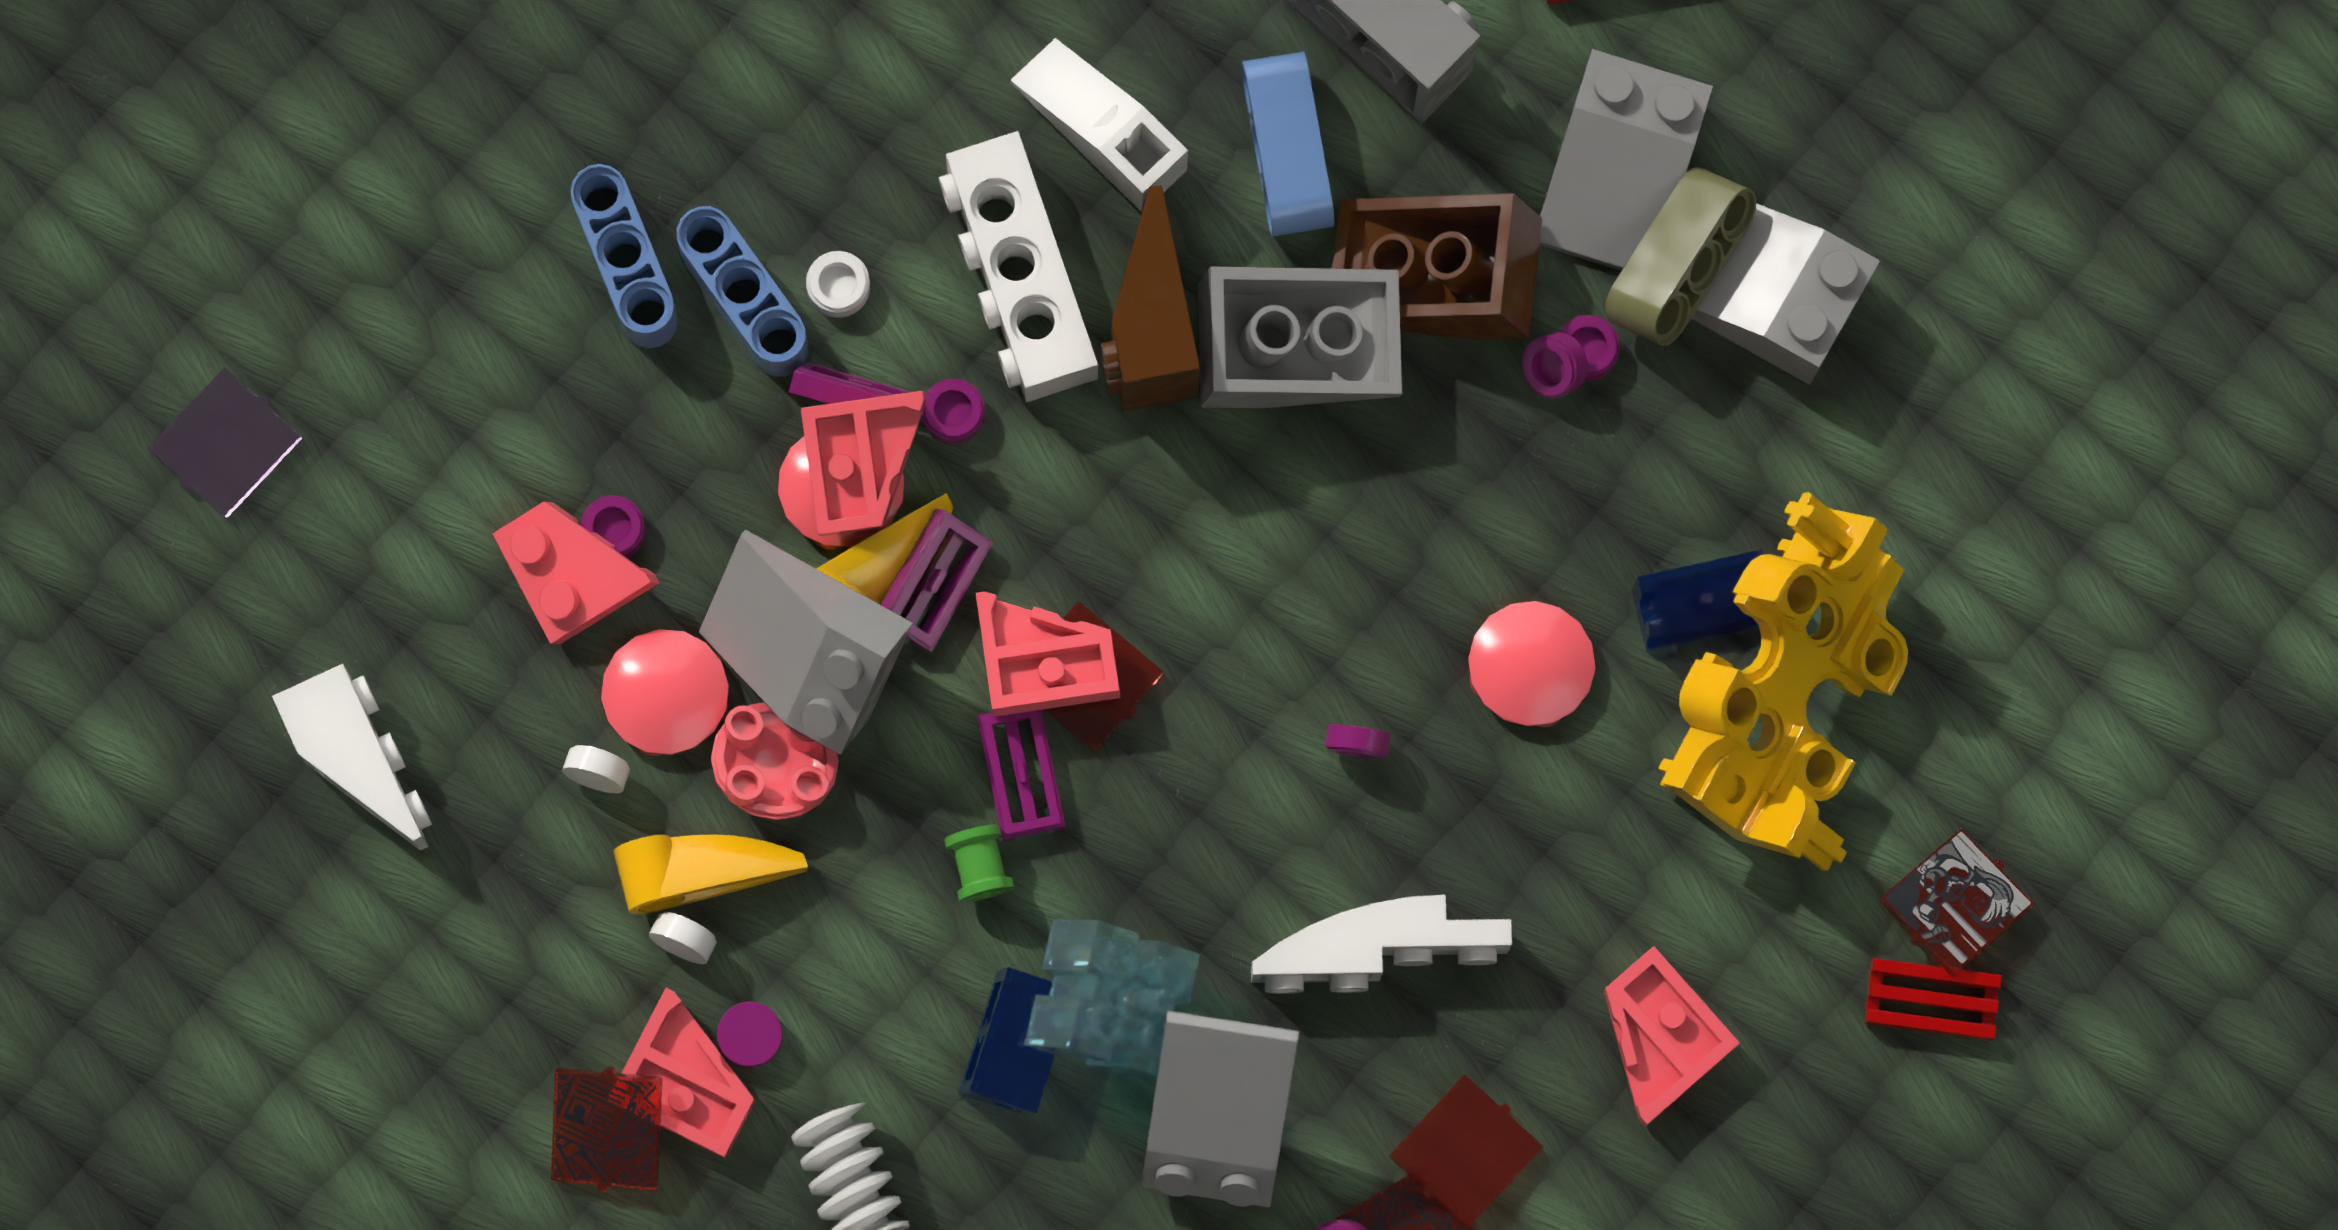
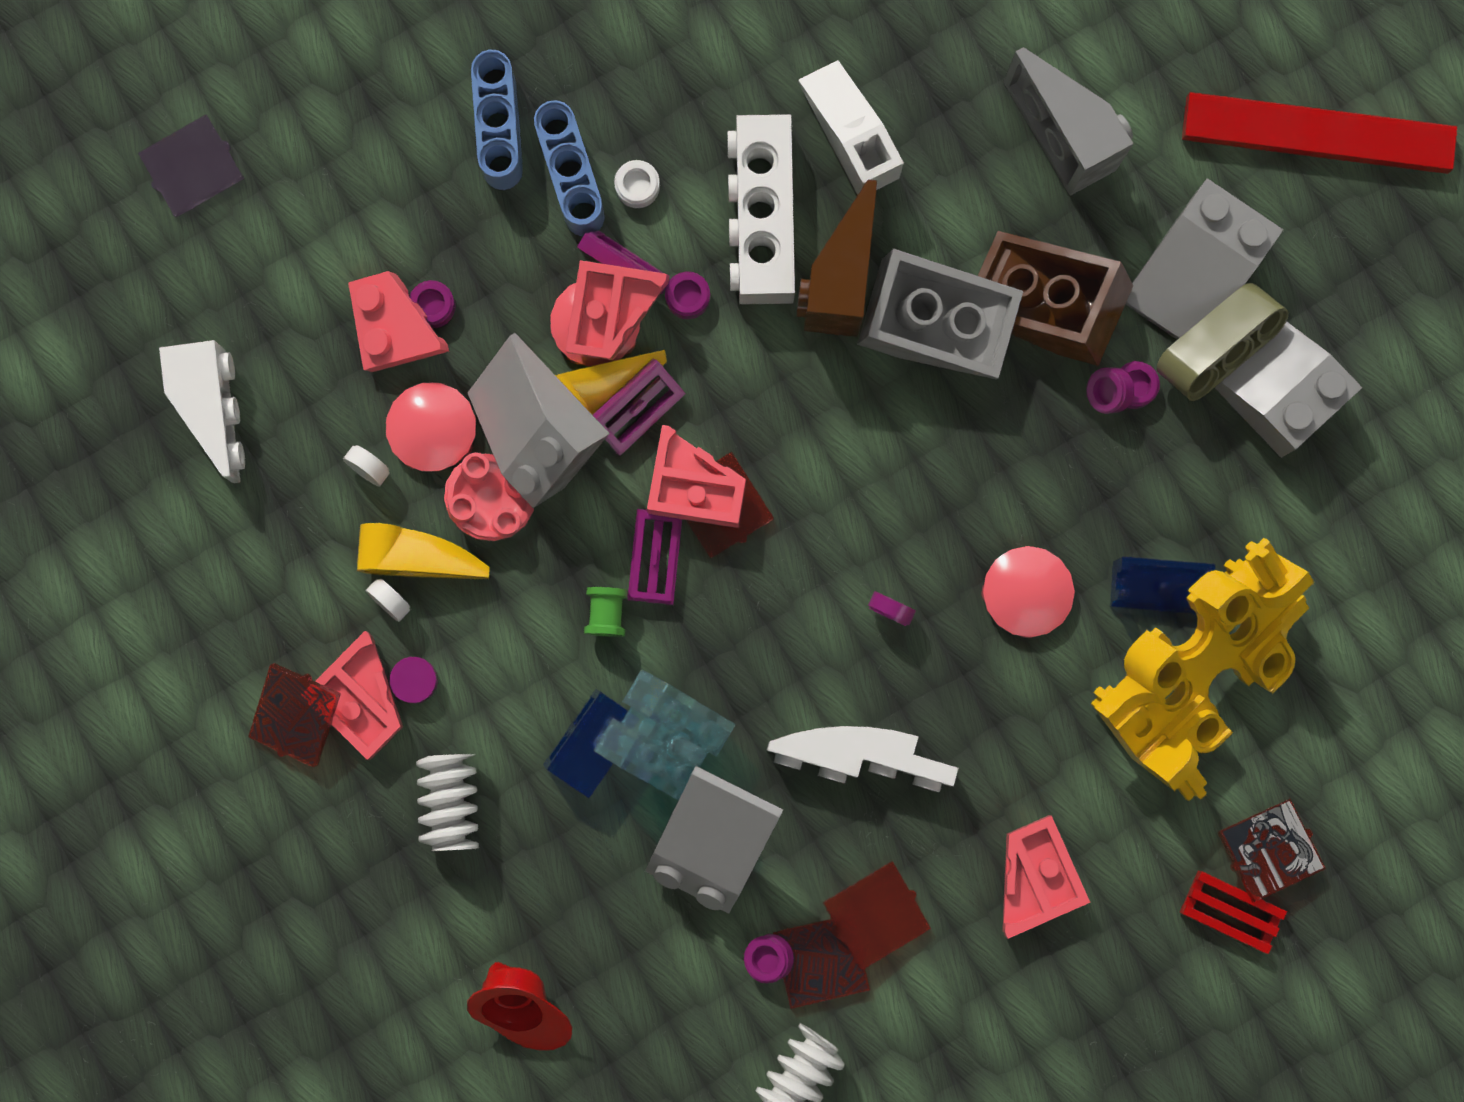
camera: 20 degrees right, 5 degrees up
medium blue beam [1242,52,1334,237] -> none

